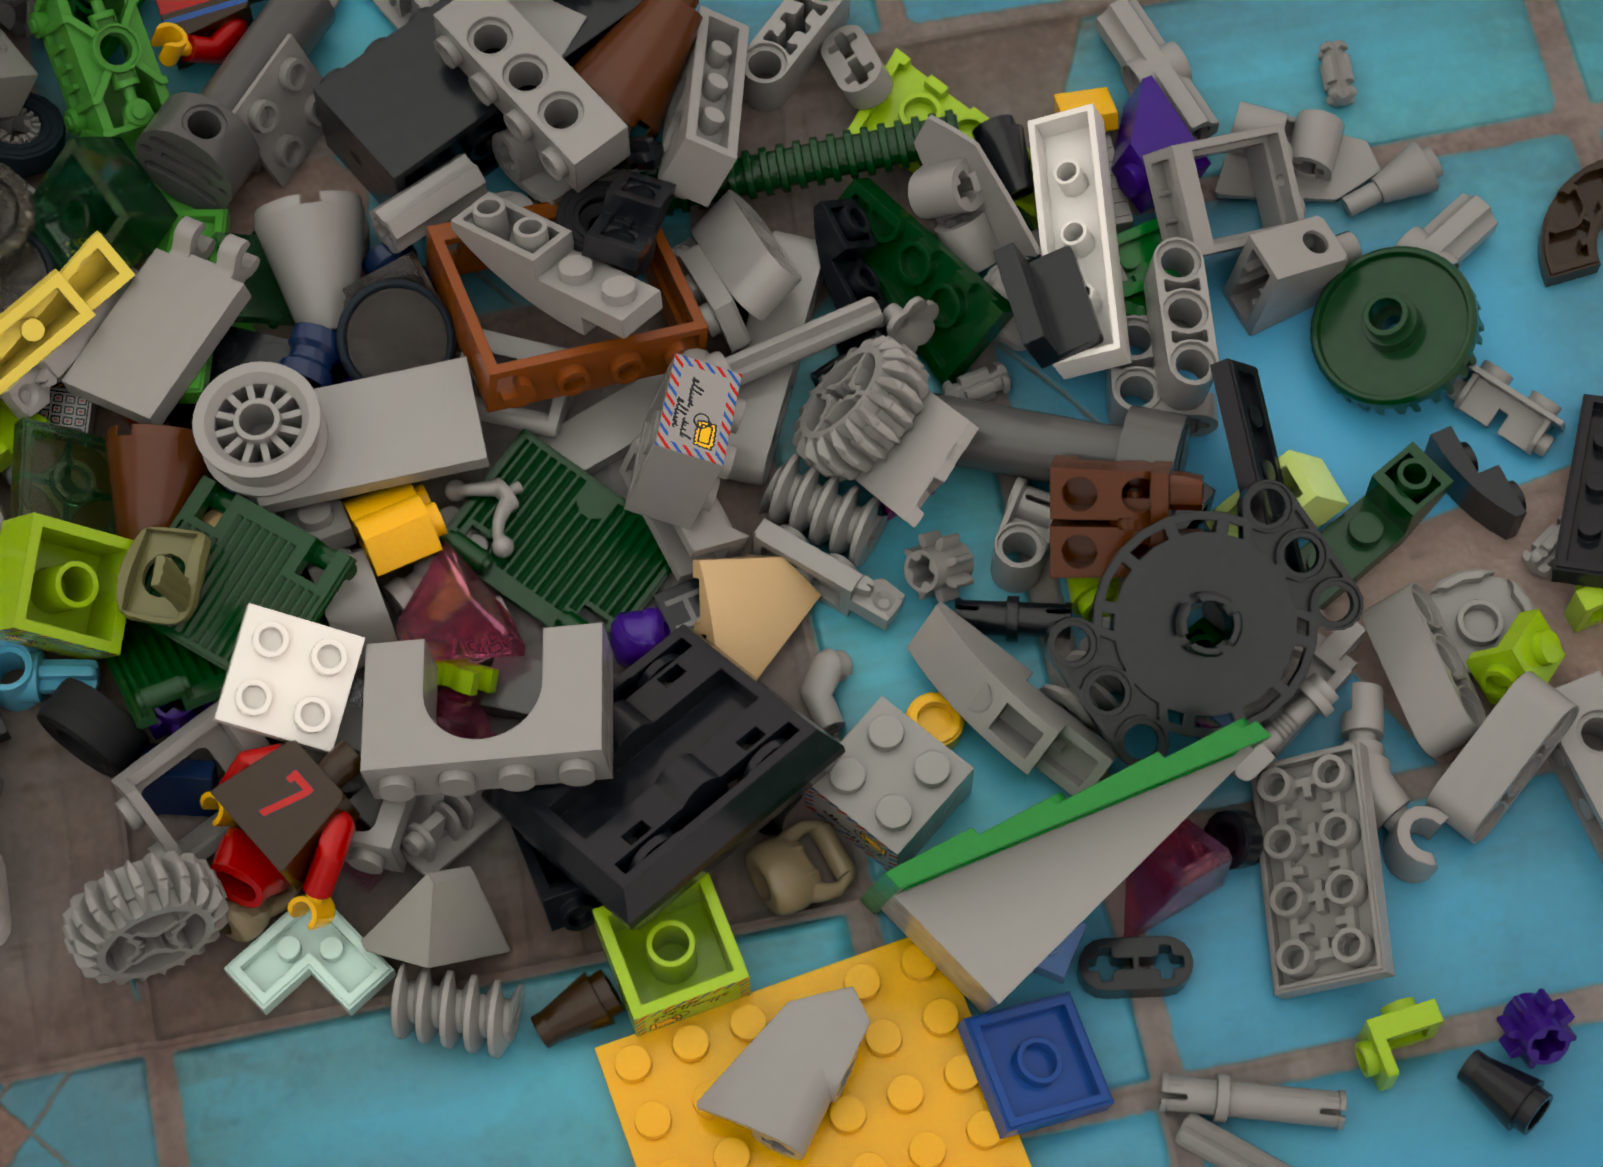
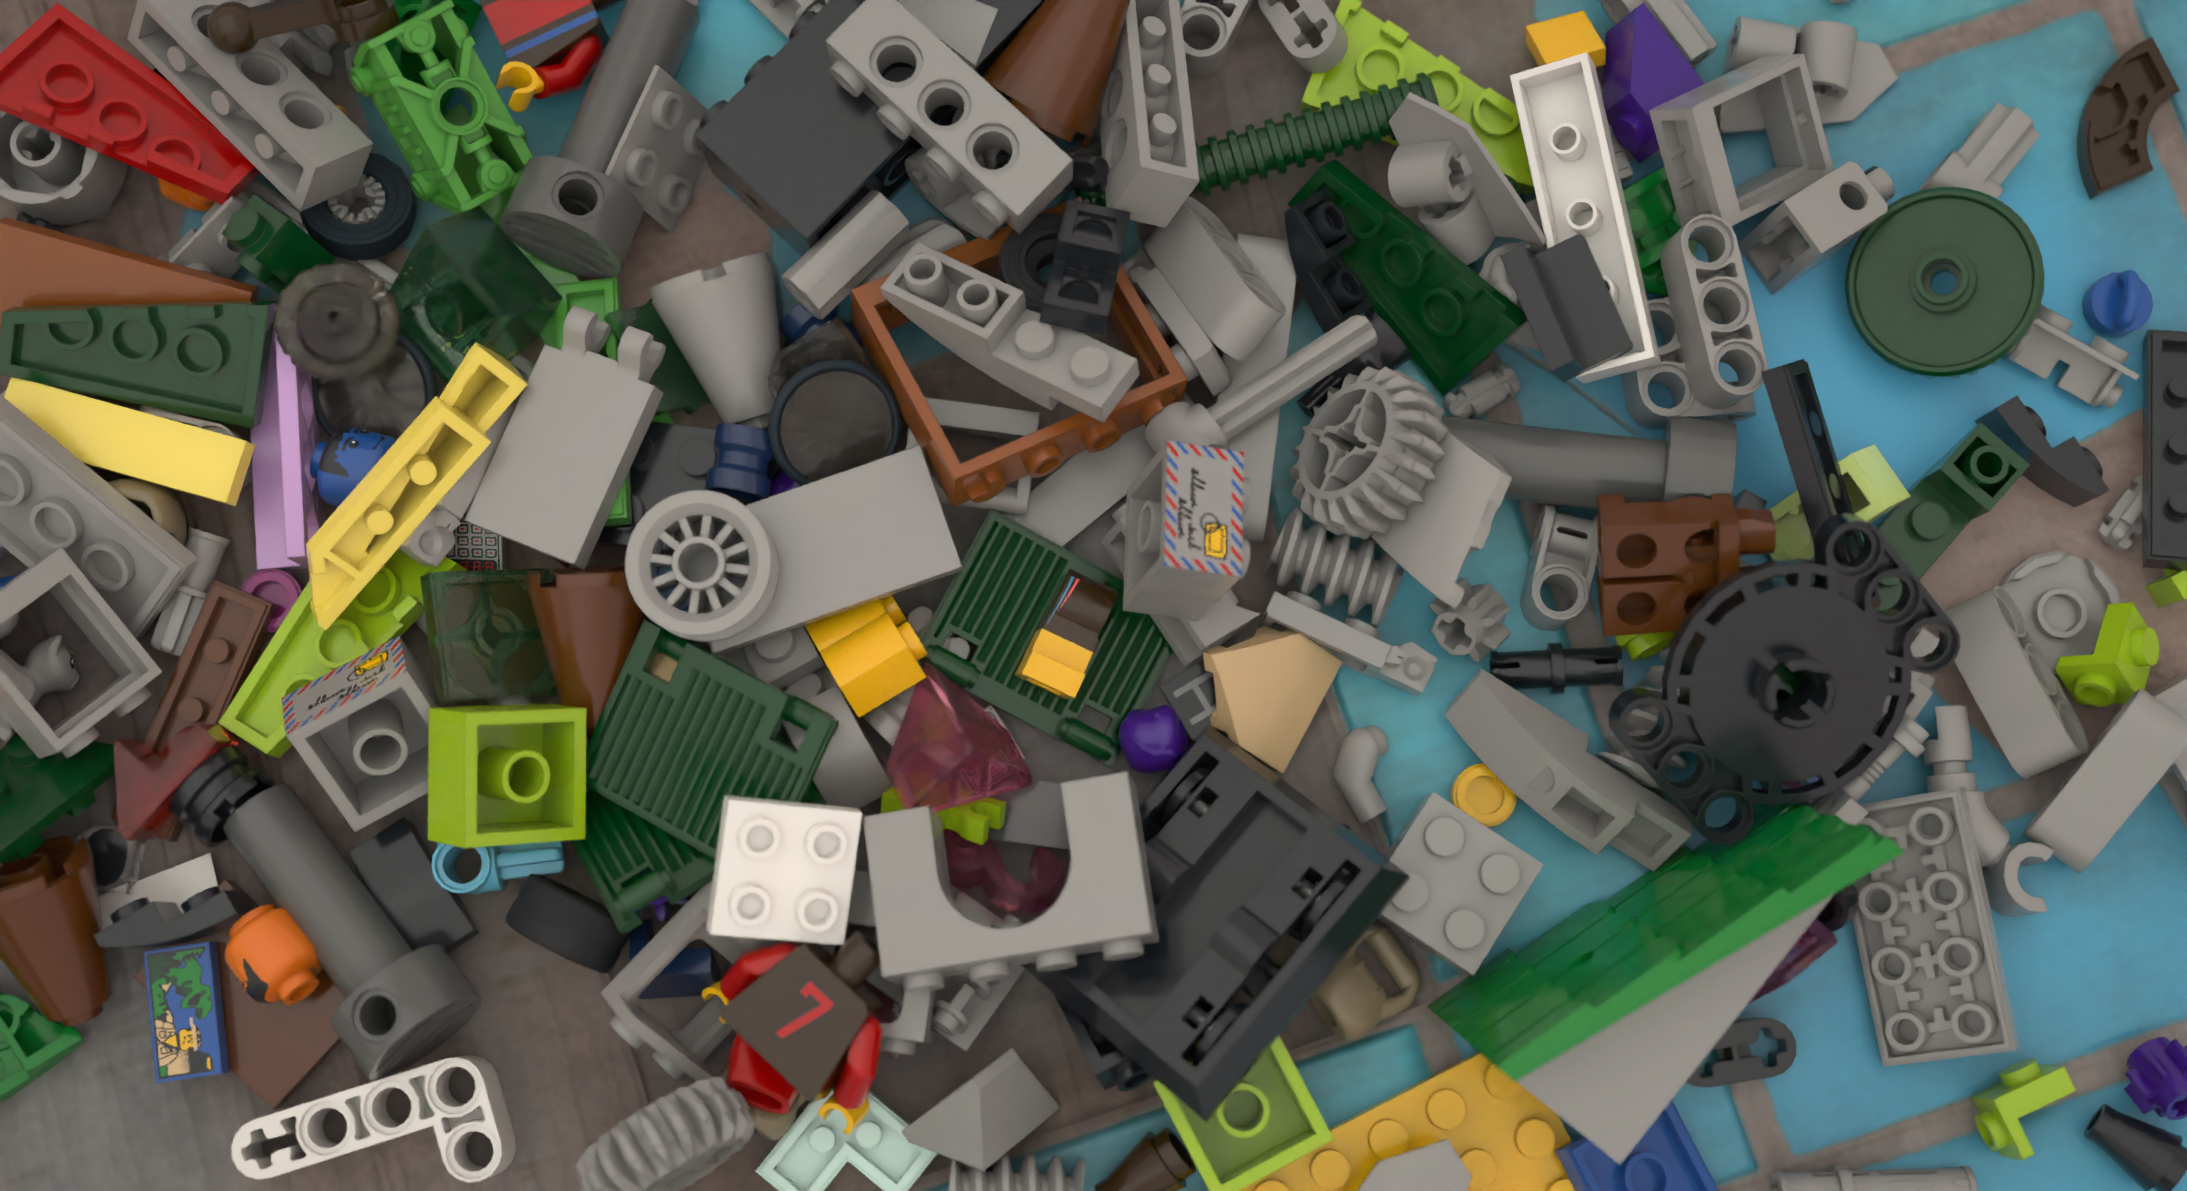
camera: 10 degrees left, 15 degrees up
olive piece [116,526,211,626] -> none
light grey piece [445,478,523,558] -> none
light grey plant [882,296,939,353] -> none
black cone [972,114,1034,201] -> none
light grey cone [1341,142,1443,218] -> none
none -> leg [1014,569,1117,699]
none -> blue tile [2083,270,2153,337]

